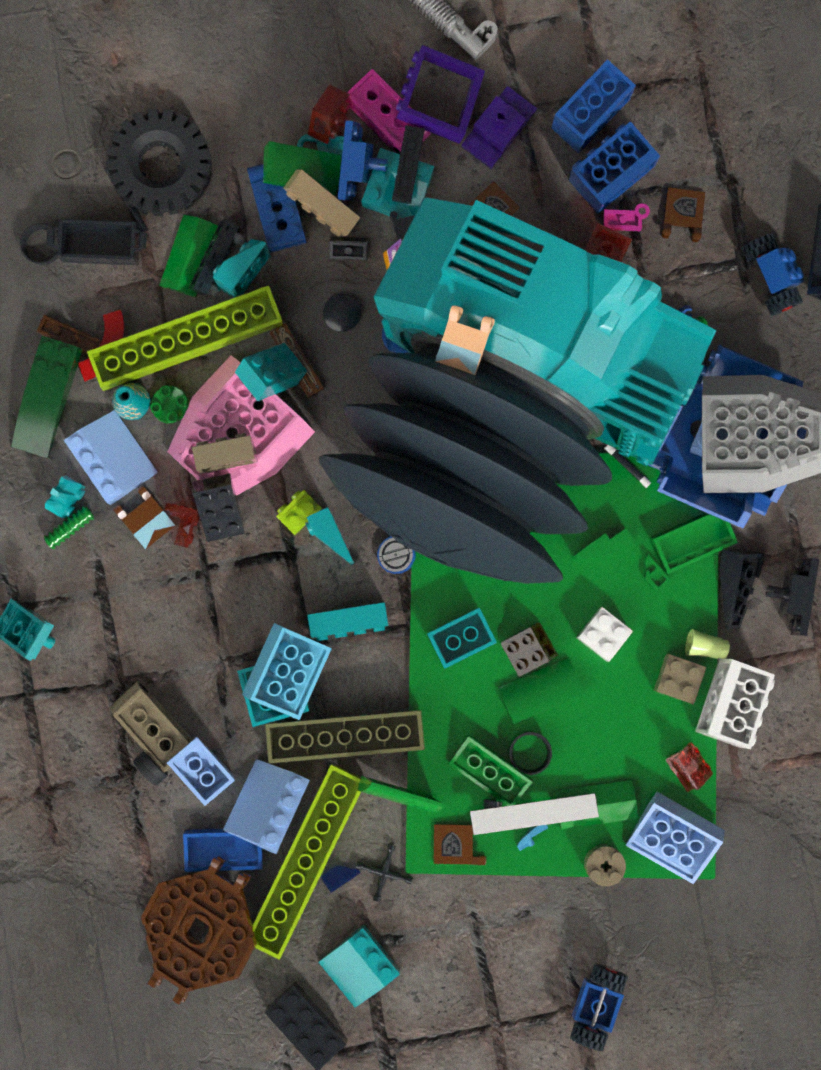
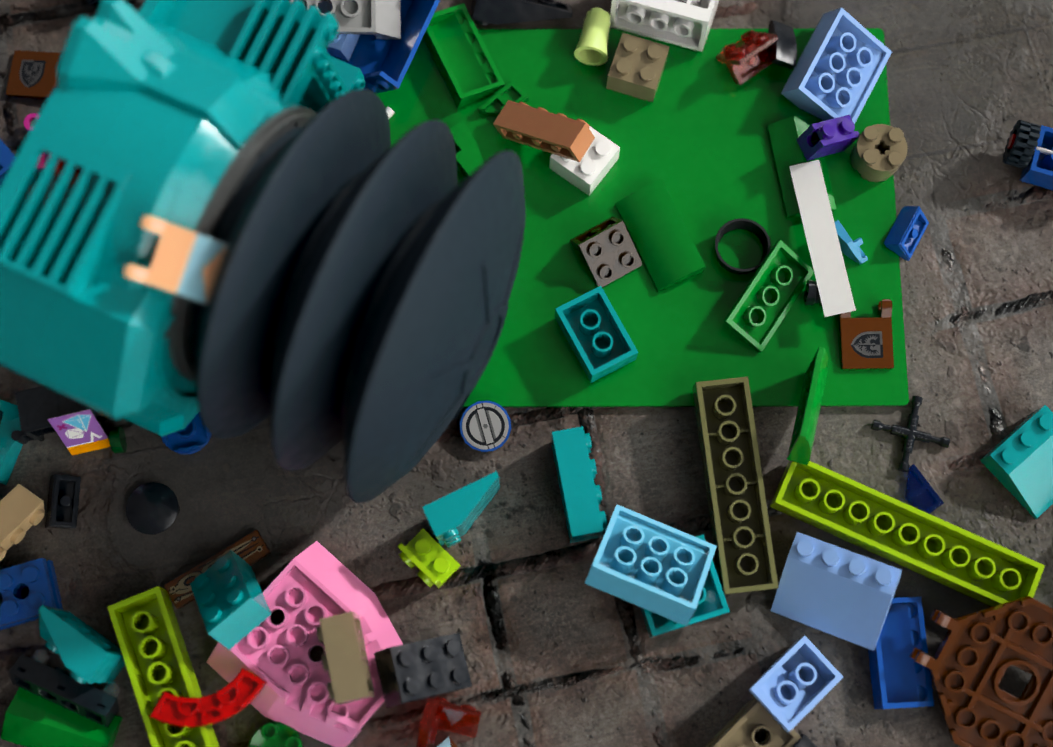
camera: 90 degrees left, 10 degrees down
none -> red tile [149,668,267,727]
none -> nougat brick [493,100,595,162]
none -> black slope [767,20,797,70]
none -> dark purple brick [796,115,860,161]
none -> blue slope [884,206,929,261]

